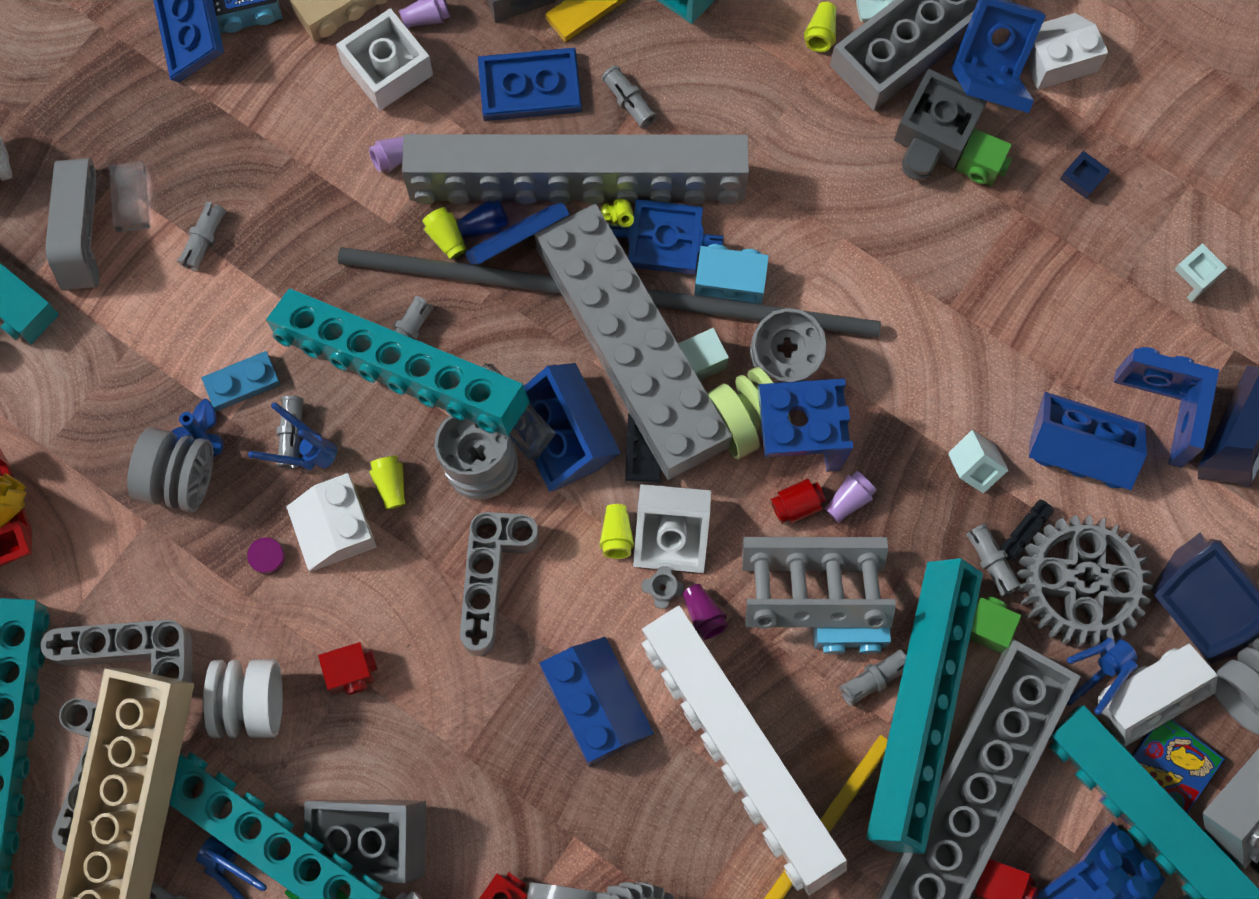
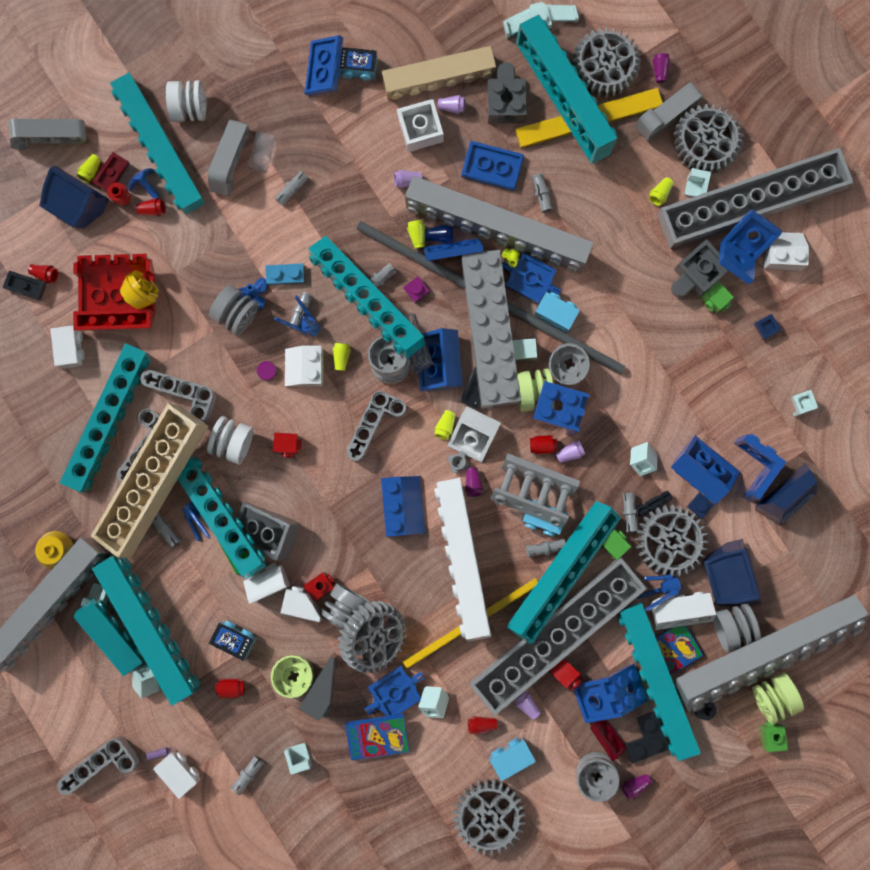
camera: 25 degrees right, 10 degrees up
none -> magenta plate [403,277,430,303]
none -> dark blue plate [686,492,714,519]

